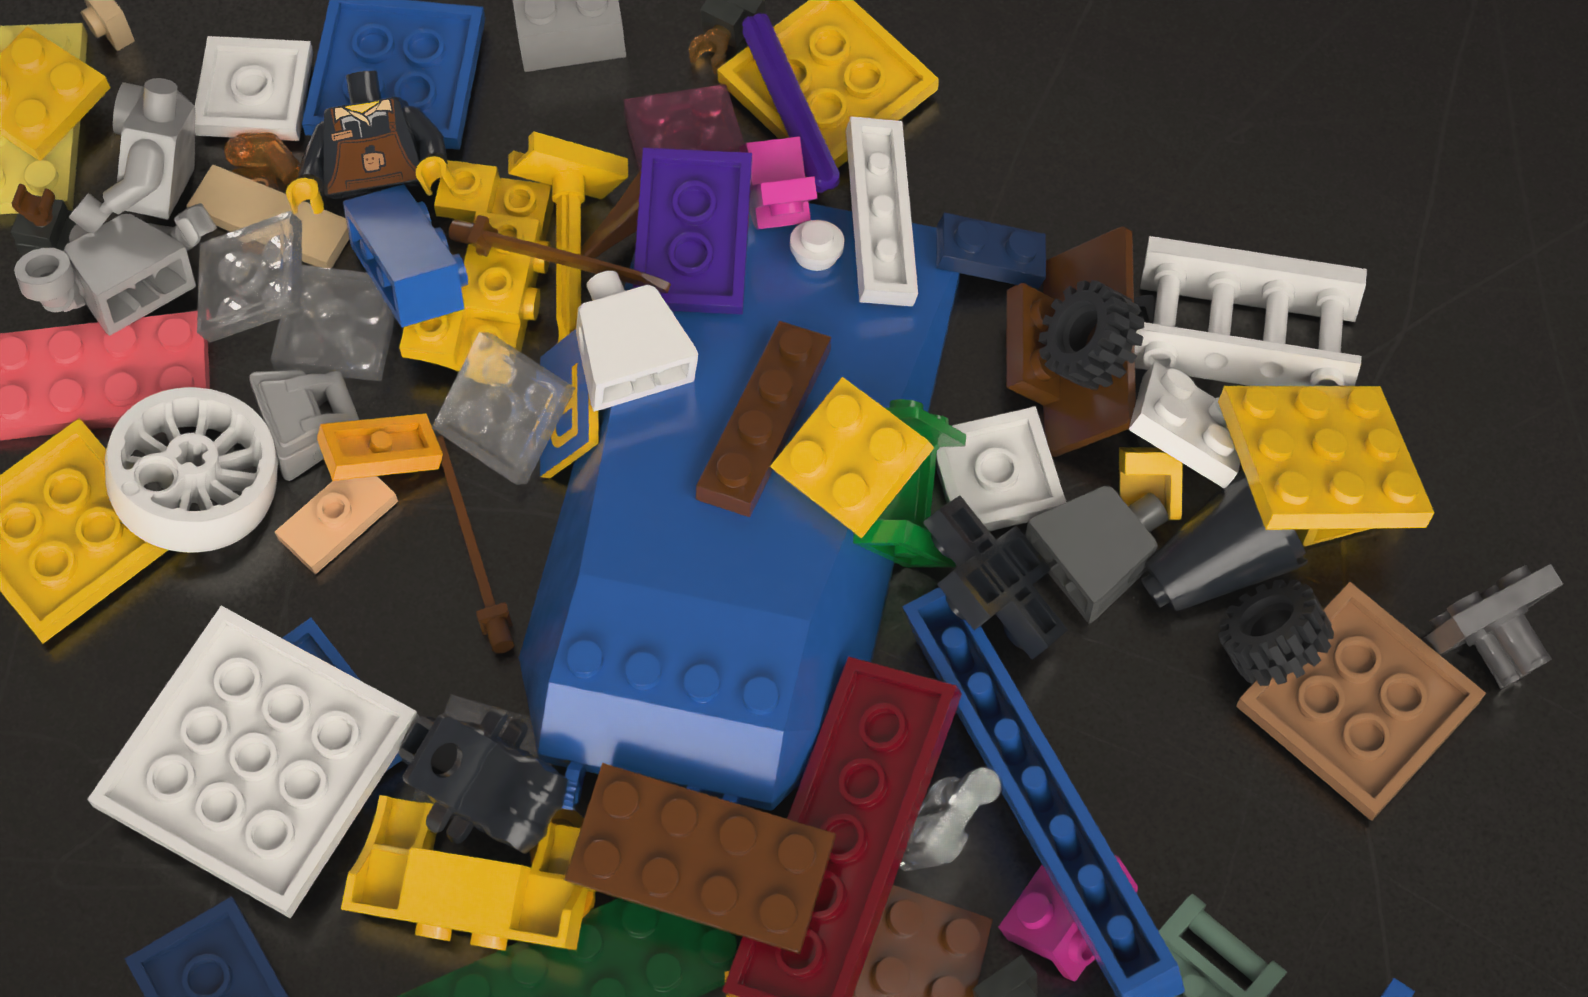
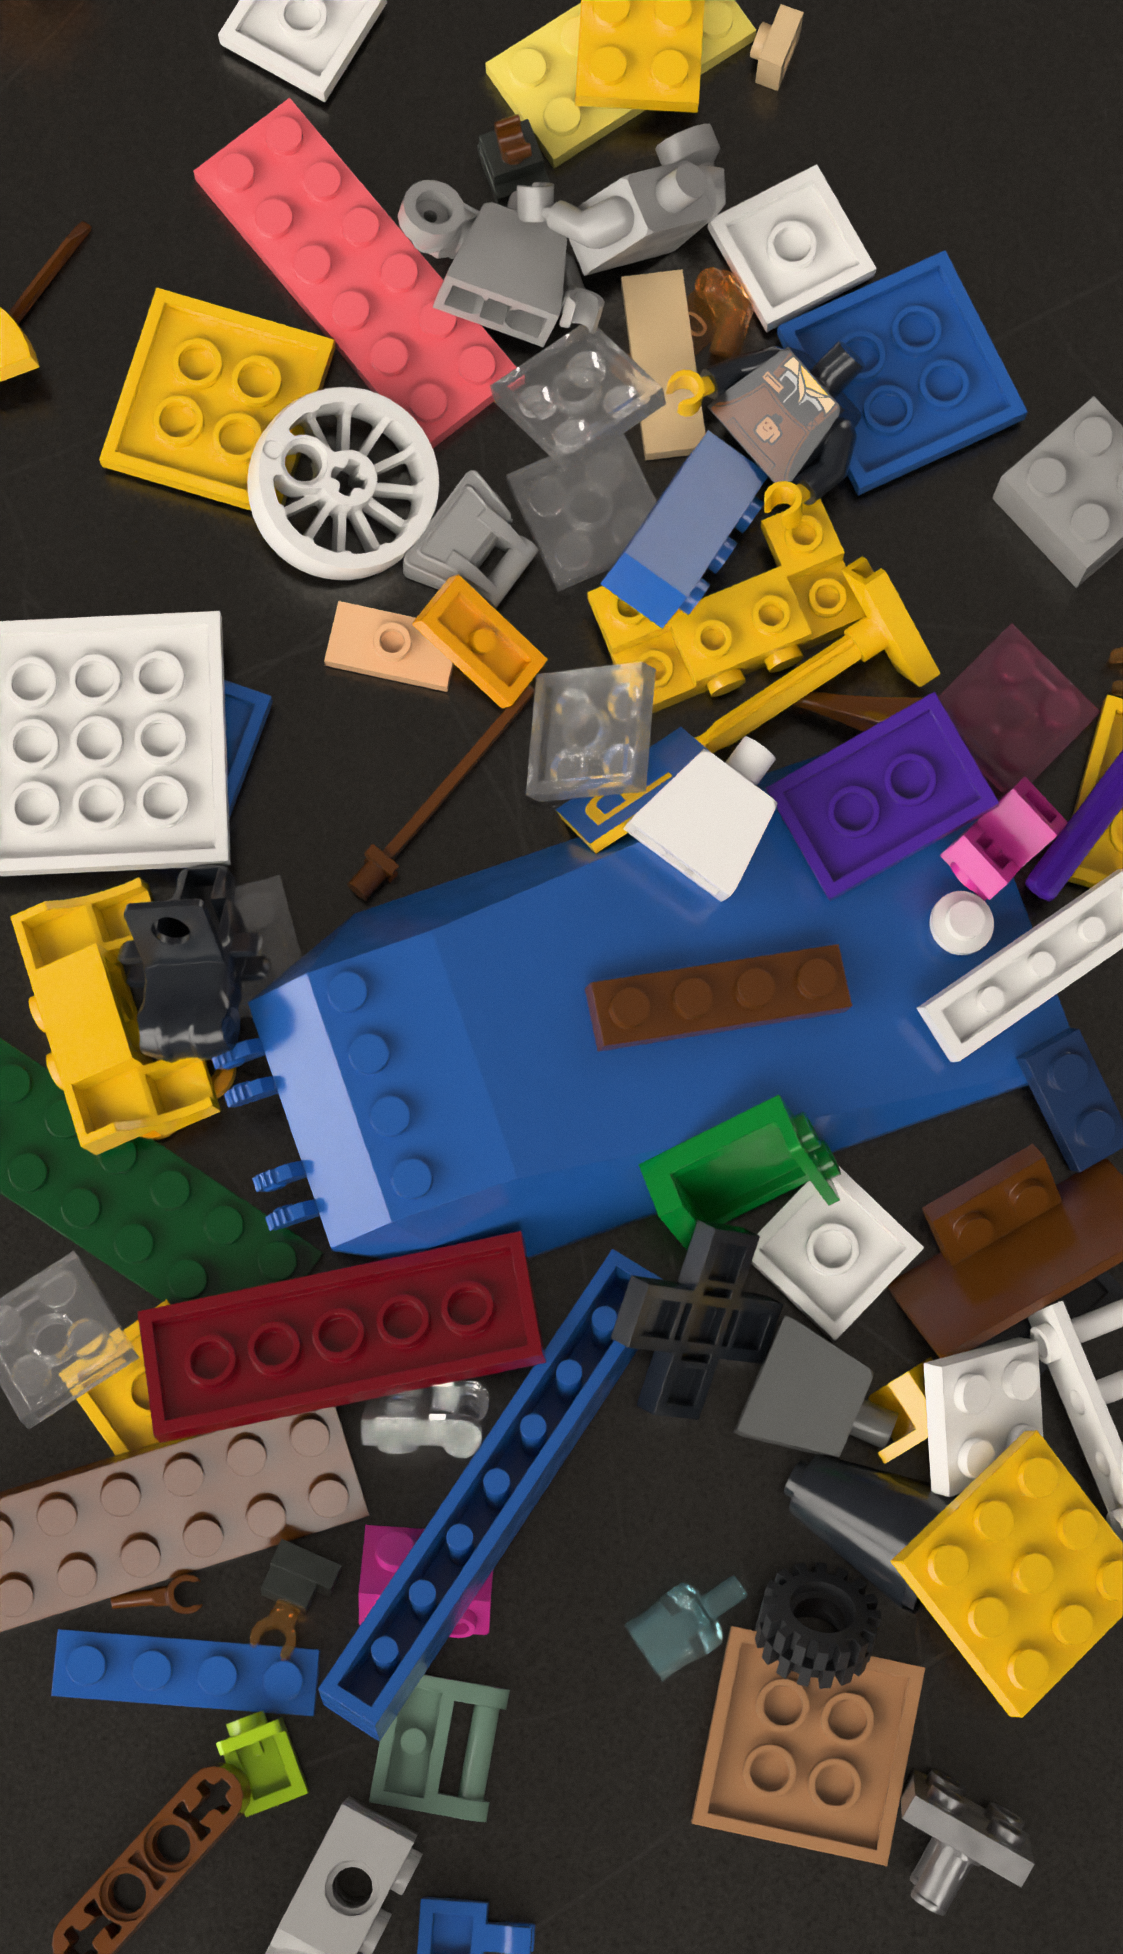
camera: 55 degrees right, 15 degrees up
reddish brown sword [449,215,671,293] -> none
reddish brown plate [564,763,836,954] -> none
yellow plate [770,377,934,539] -> none
black tyre [1039,280,1145,389] -> none
none -> clear light blue piece [624,1575,748,1682]

